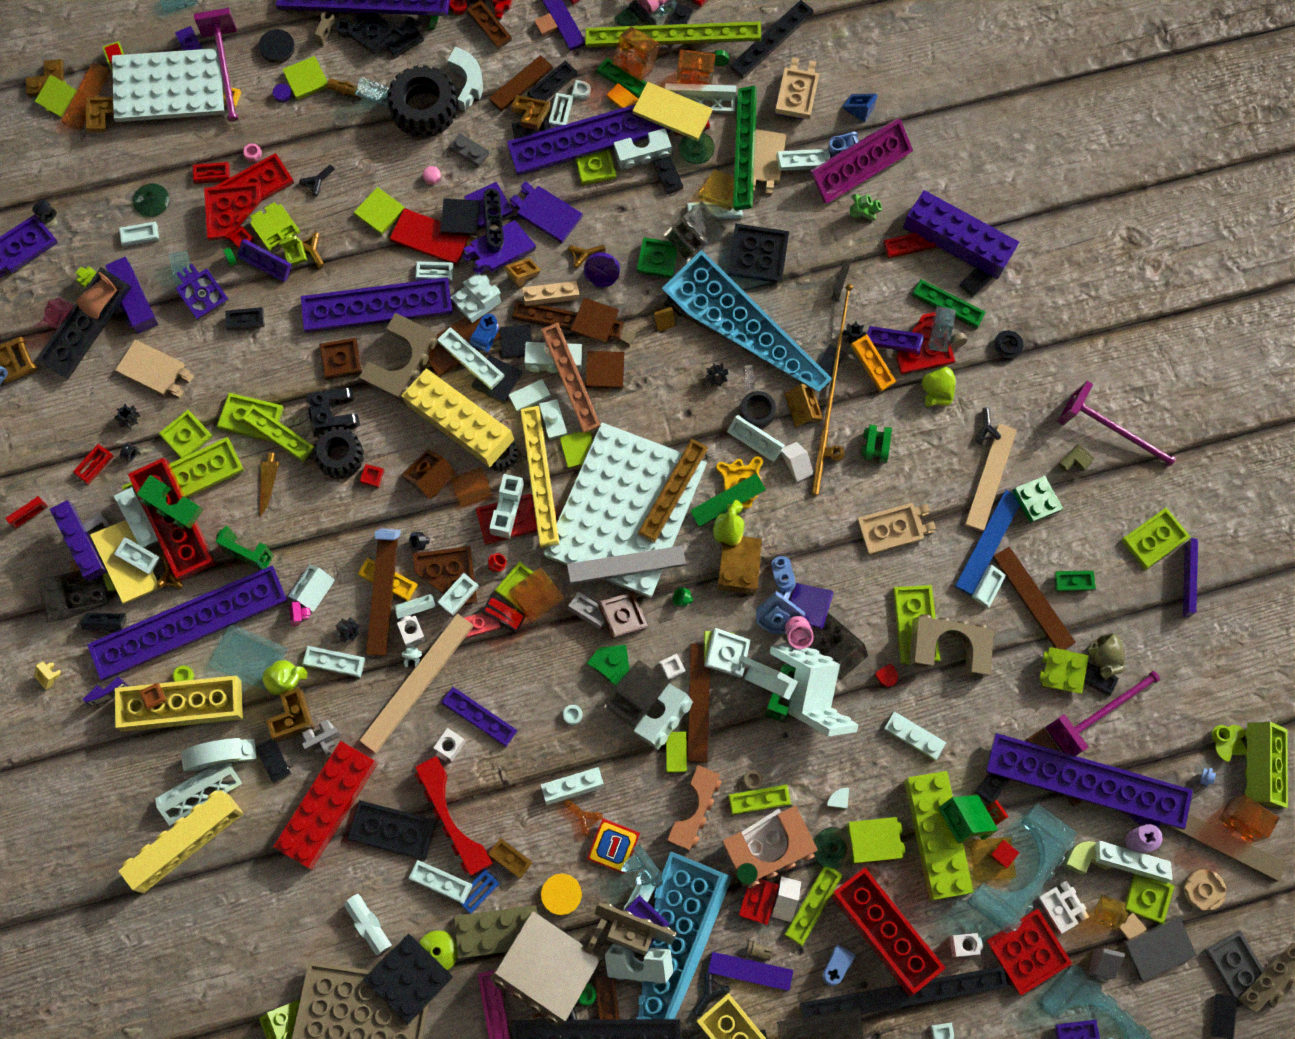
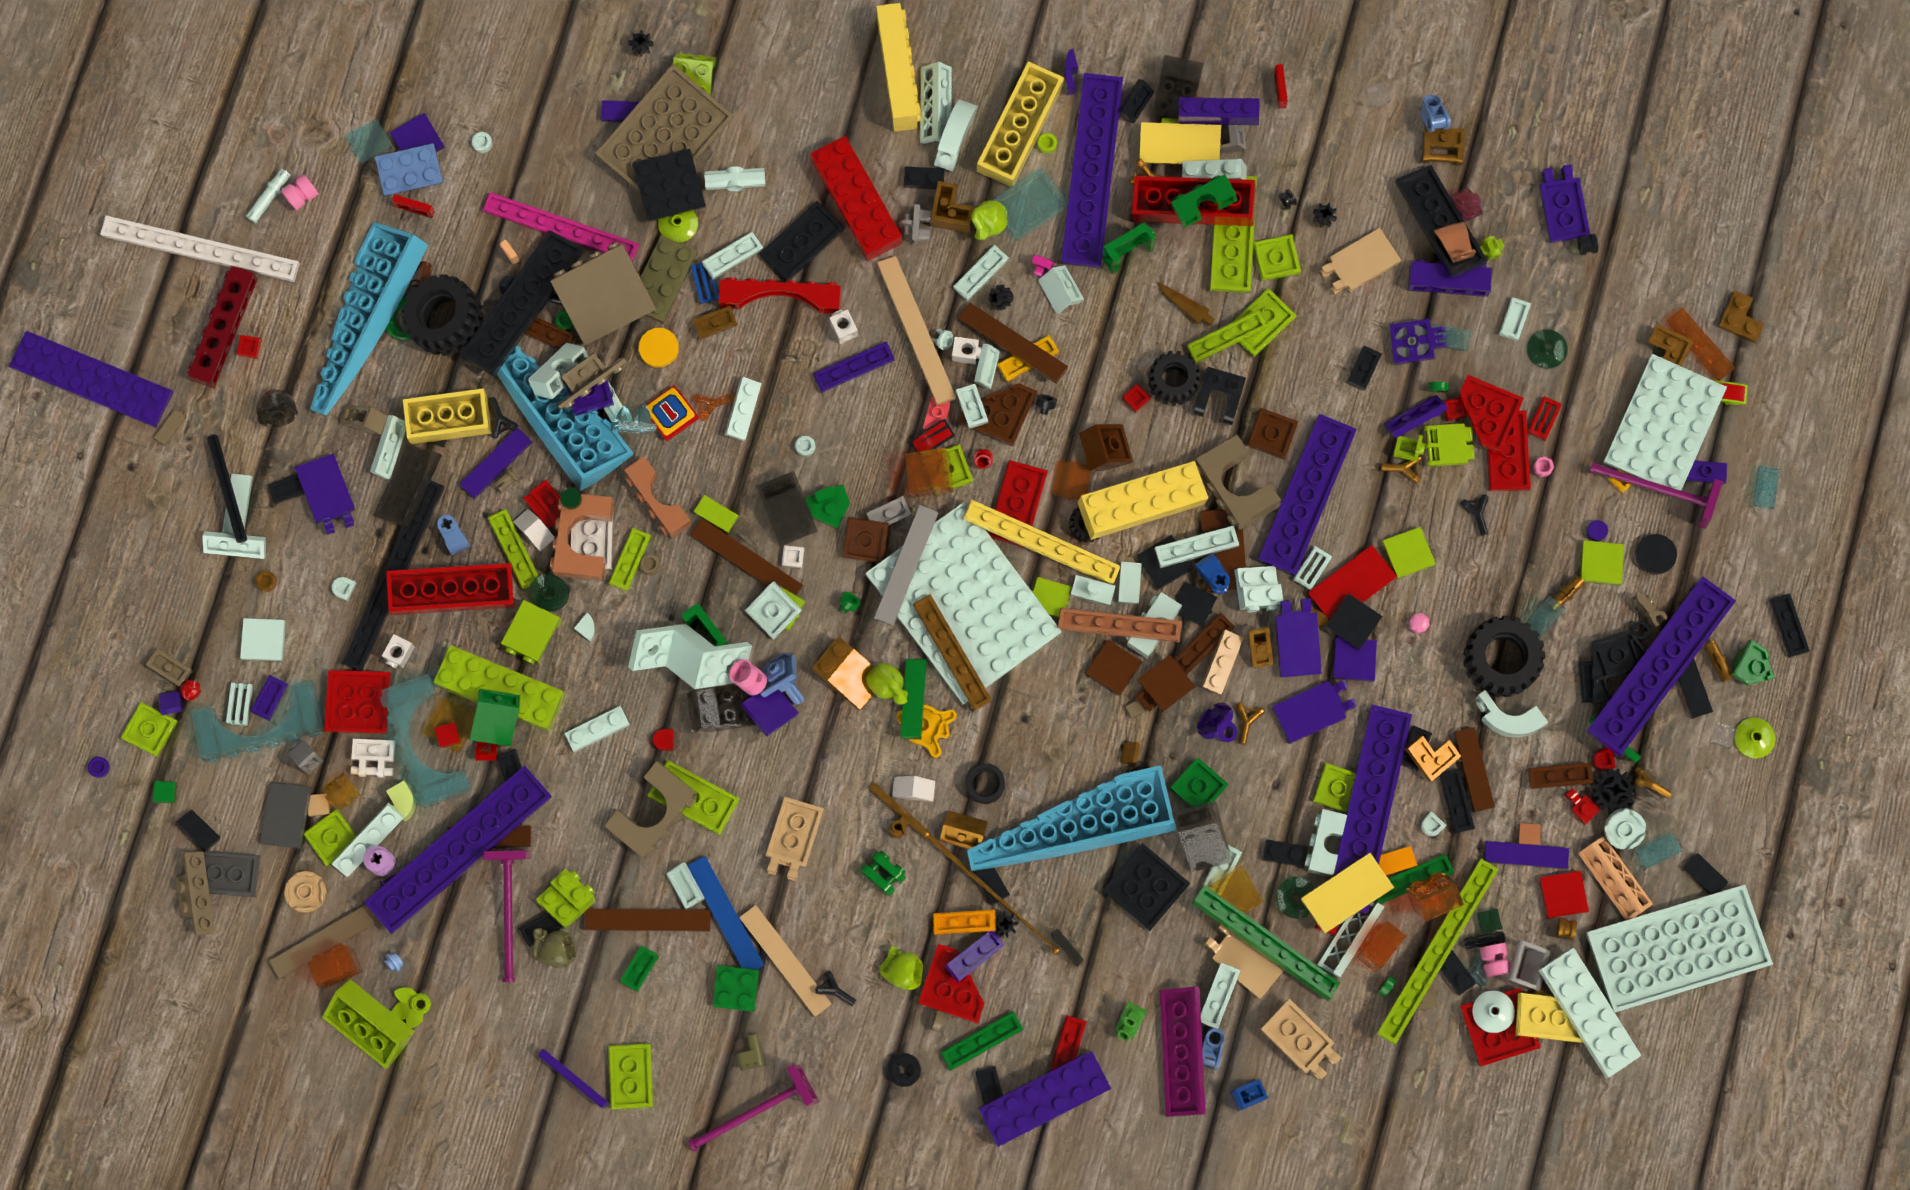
camera: 125 degrees right, 5 degrees up
light yellow tile [34,662,61,690] -> none
lime piece [35,74,77,117] -> none
red tile [73,444,114,485] -> none
light aqua plate [115,537,160,574] -> none
dark orange tile [139,682,167,710] -> none
light blue tile [375,528,401,540] -> none
dark grey plate [449,133,489,167] -> none
black beam [483,188,504,252] -> none
light aqua arch [490,474,524,539] -> none
light aqua tile [548,93,573,127] -> none
dark tan piece [586,919,607,953] -> none
light aqua arch [634,683,693,750] -> none
black gear [705,363,729,387] -> none
light aqua plate [727,415,785,462] -> none
black plate [730,0,814,79] -> none
light aqua fence [738,655,798,700] -> none
medium blue plate [771,556,796,592] -> none
clear light blue slope [928,306,956,352] -> none

